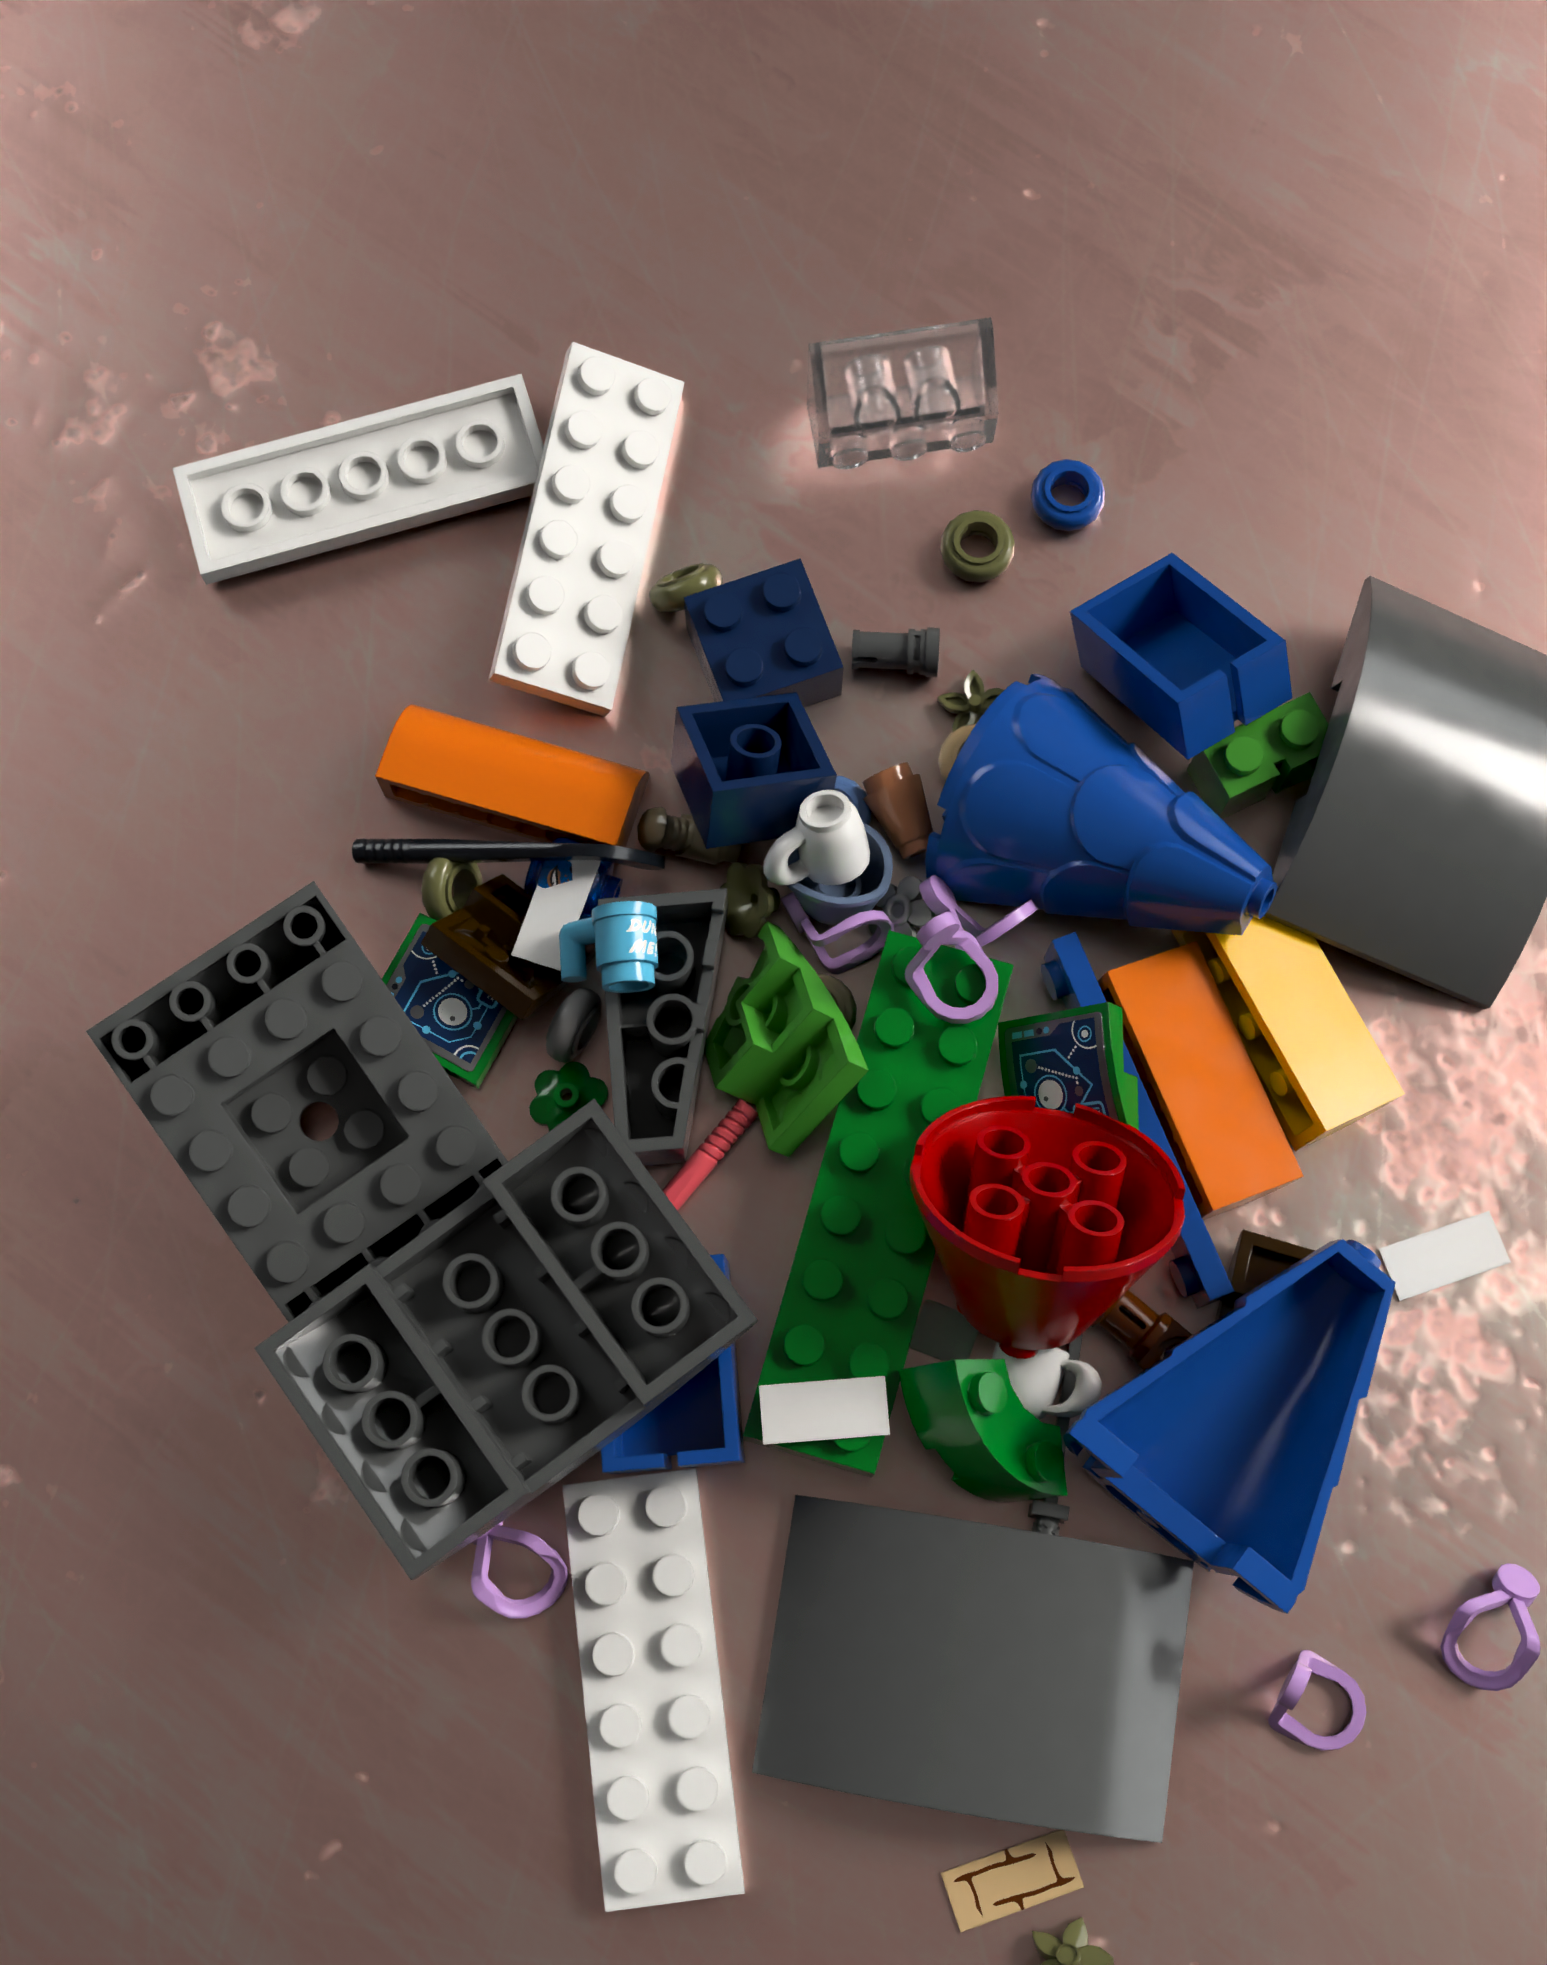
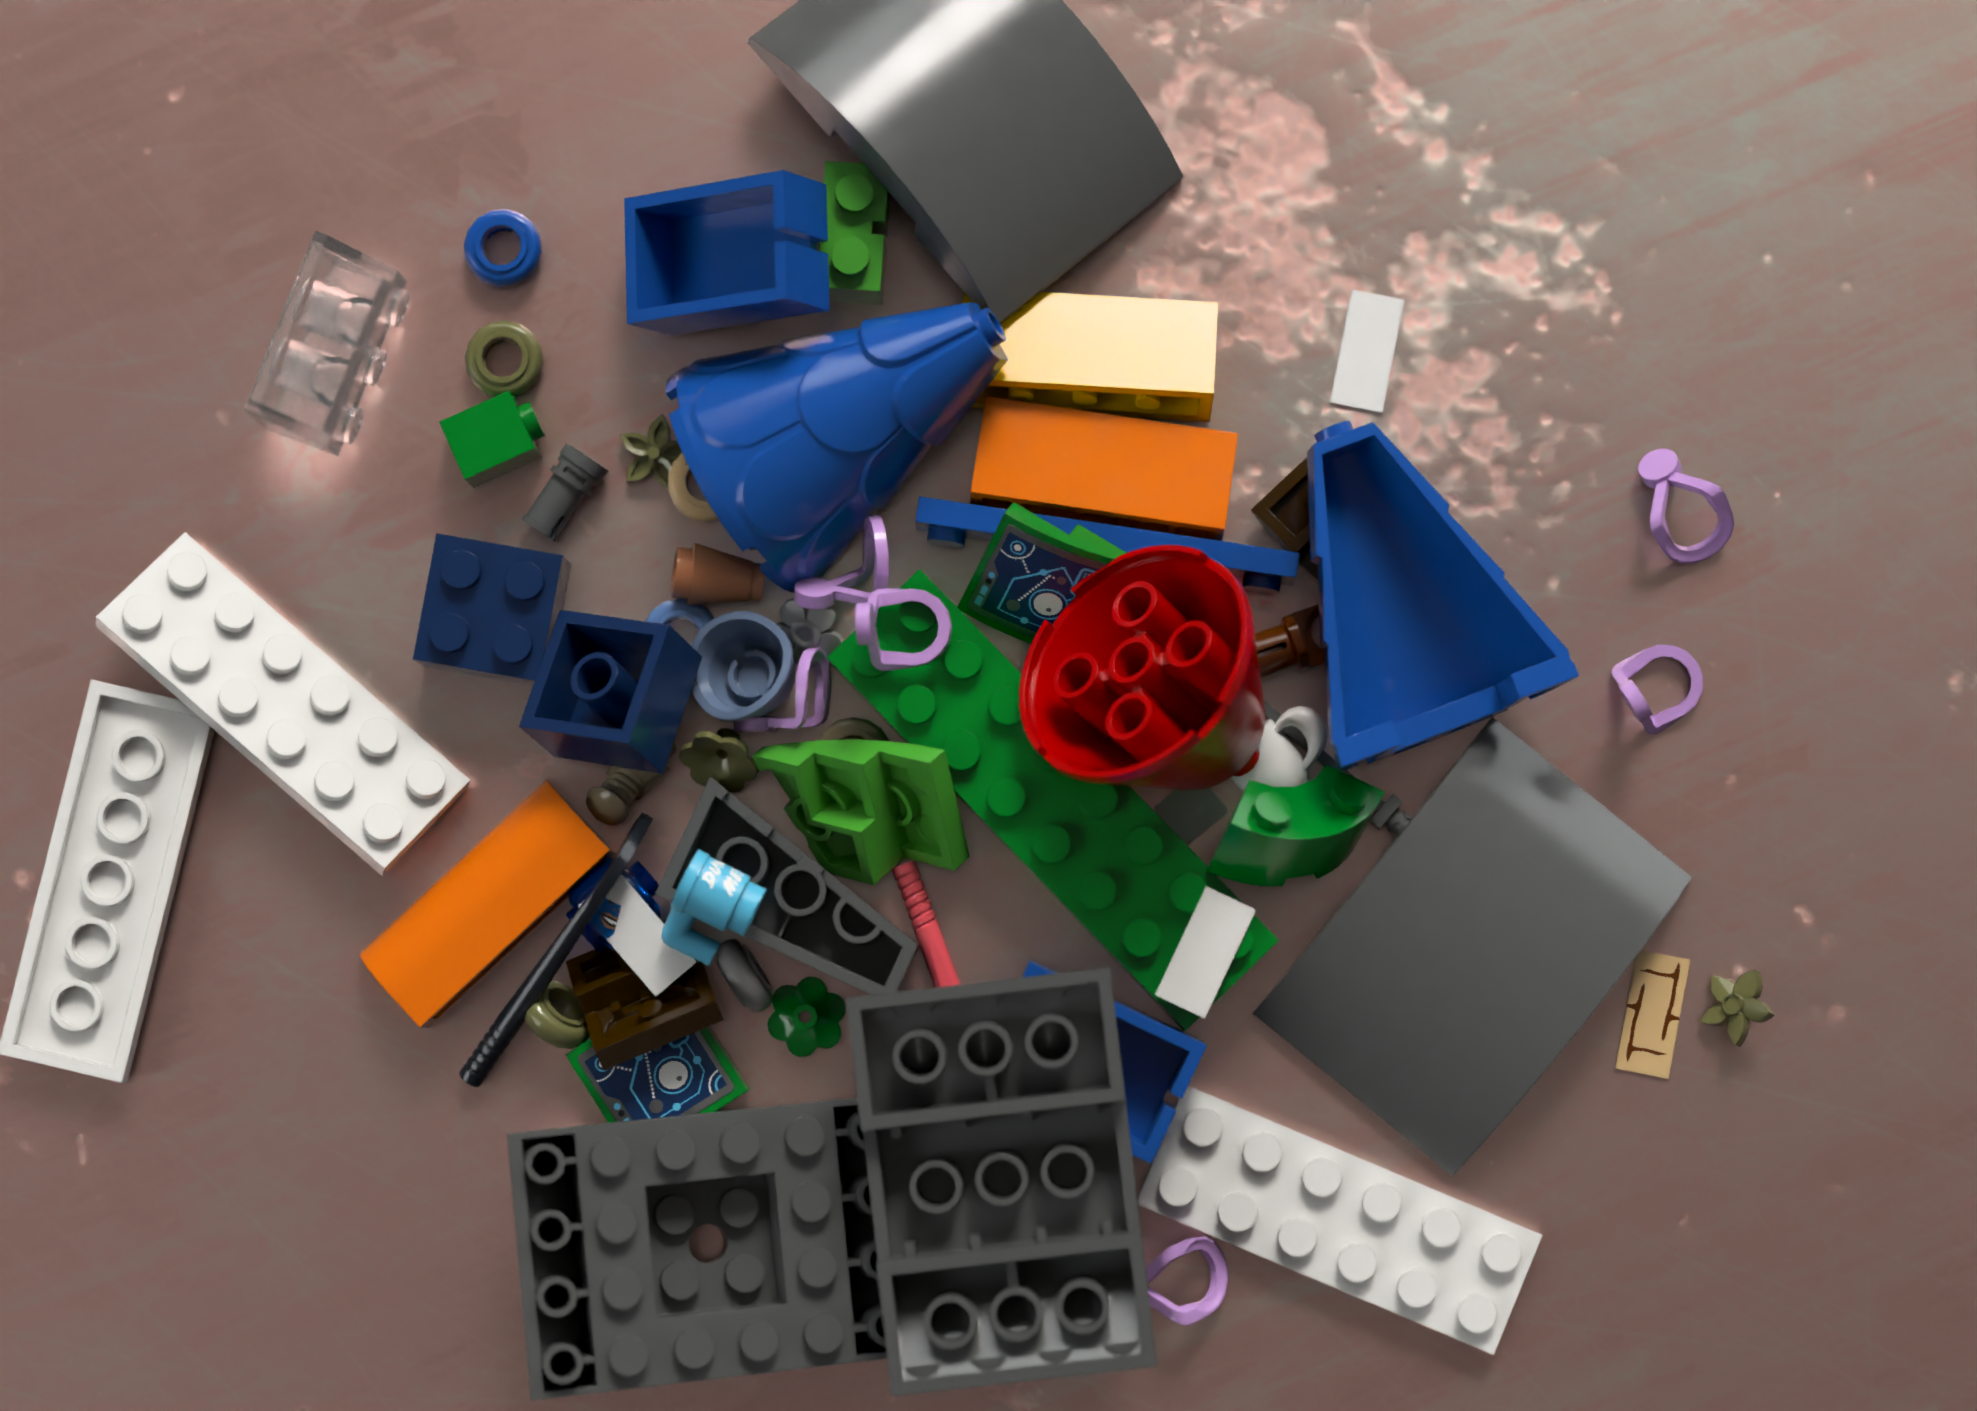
camera: 55 degrees left, 10 degrees up
olive piece [649,563,723,612] -> none
white piece [763,790,870,885] -> none
none -> green brick [439,390,545,488]

